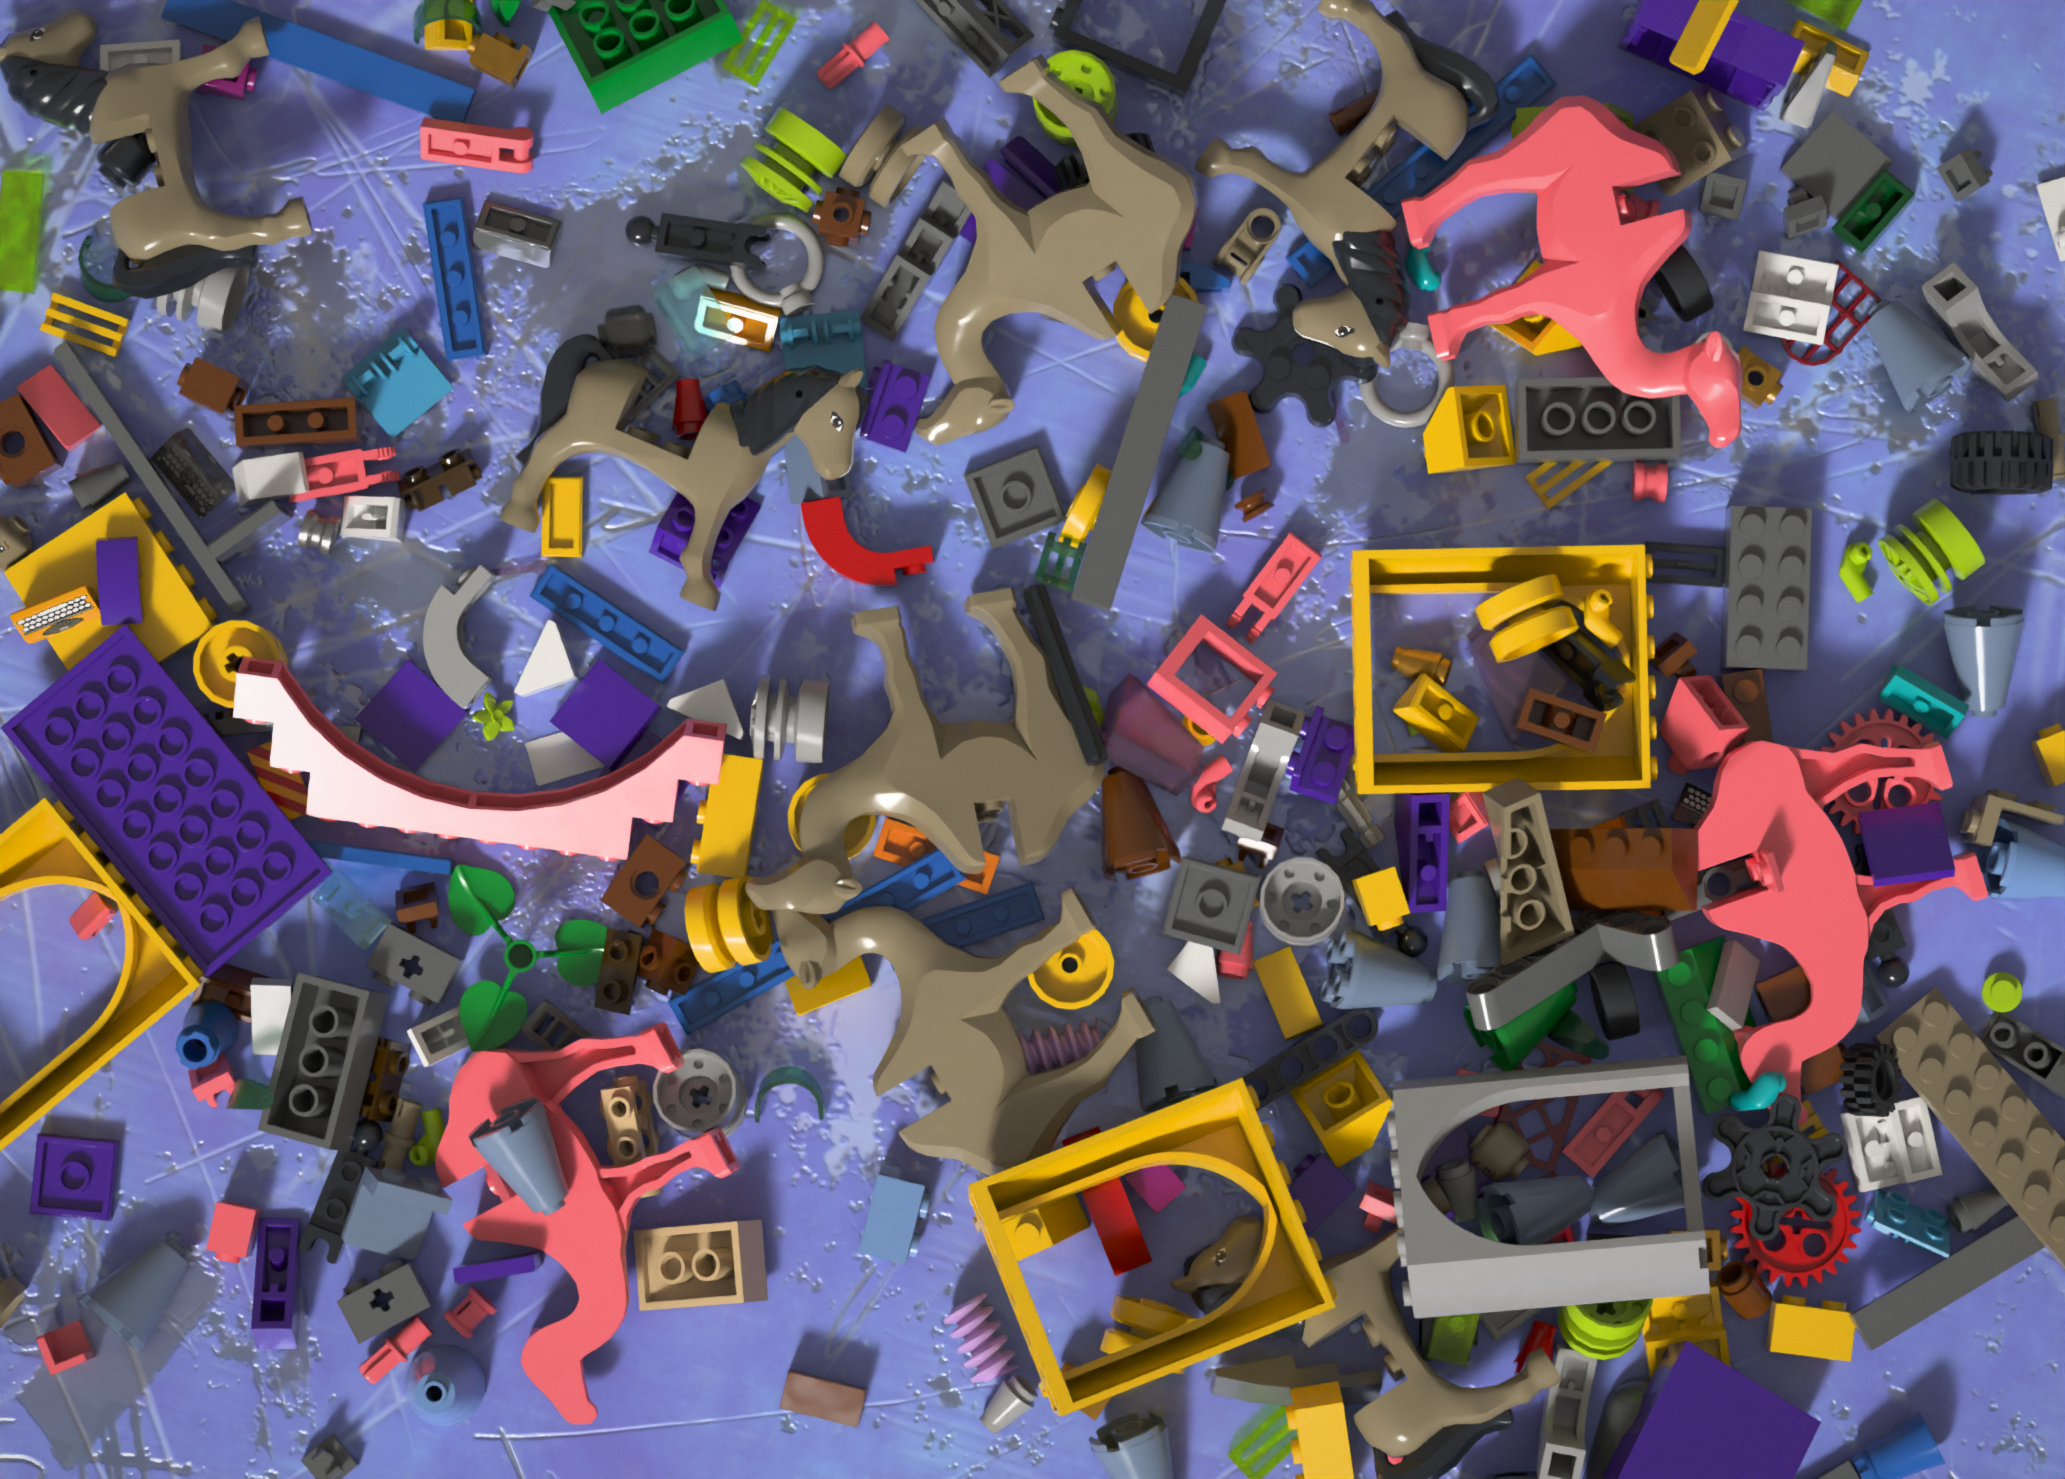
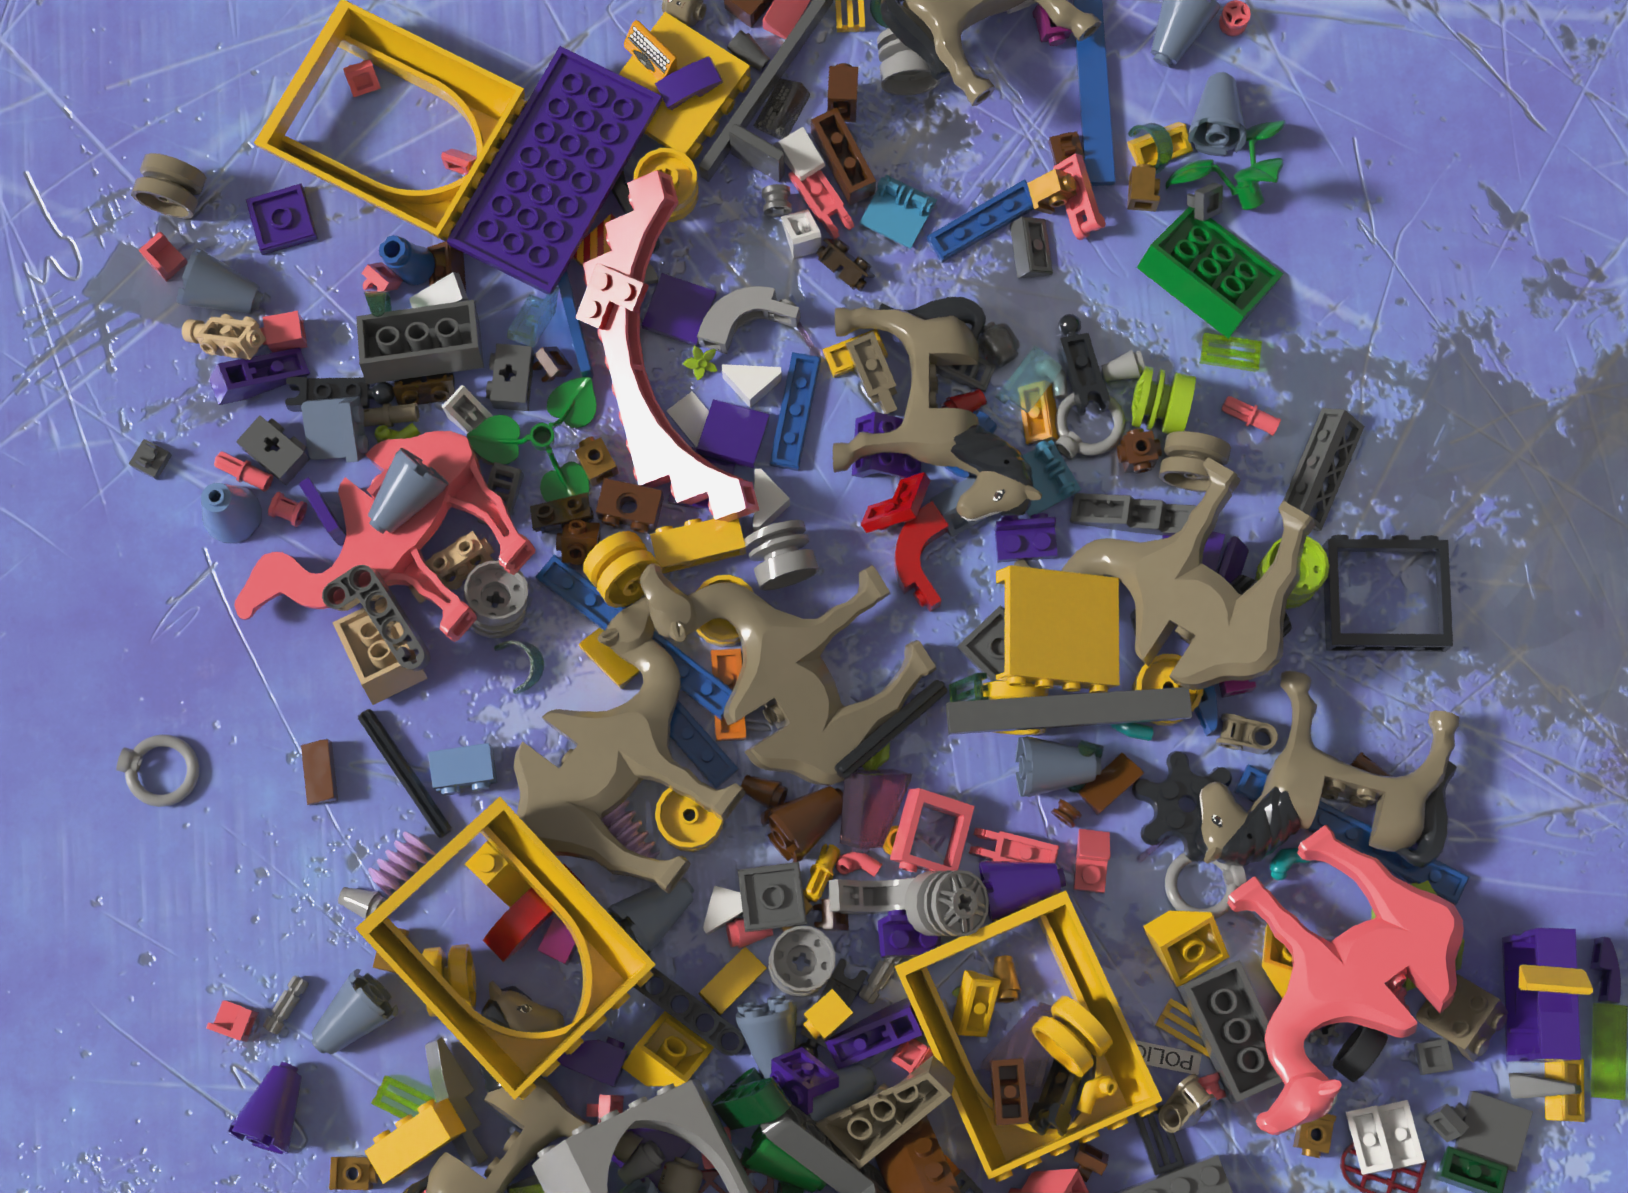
camera: 65 degrees right, 10 degrees down
none -> tan brick [182,314,266,360]
none -> dark grey beam [322,565,430,671]
none -> black axle [358,709,452,838]
none -> plate [575,263,649,330]
none -> pearl gold brick [575,436,619,487]
none -> dark green beam [712,1067,792,1130]
none -> reddish brown cone [741,774,788,809]
none -> dark purple bracket [770,1047,839,1115]
none -> yellow axle [804,844,841,902]
none -> dark tan hinge [845,332,897,414]
none -> red plate [861,472,931,533]
none -> light grey wheel [905,870,989,936]
none -> dark purple cone [979,861,1066,922]
none -> yellow panel [996,565,1120,693]
none -> pearl gold brick [1027,169,1077,214]
none -> reddish brown tile [1048,131,1084,165]
none -> coral slope [1073,829,1110,893]
none -> light grey cone [1101,350,1145,382]
none -> white sticker [1135,1040,1202,1075]
none -> dark tan piece [1158,1074,1216,1133]

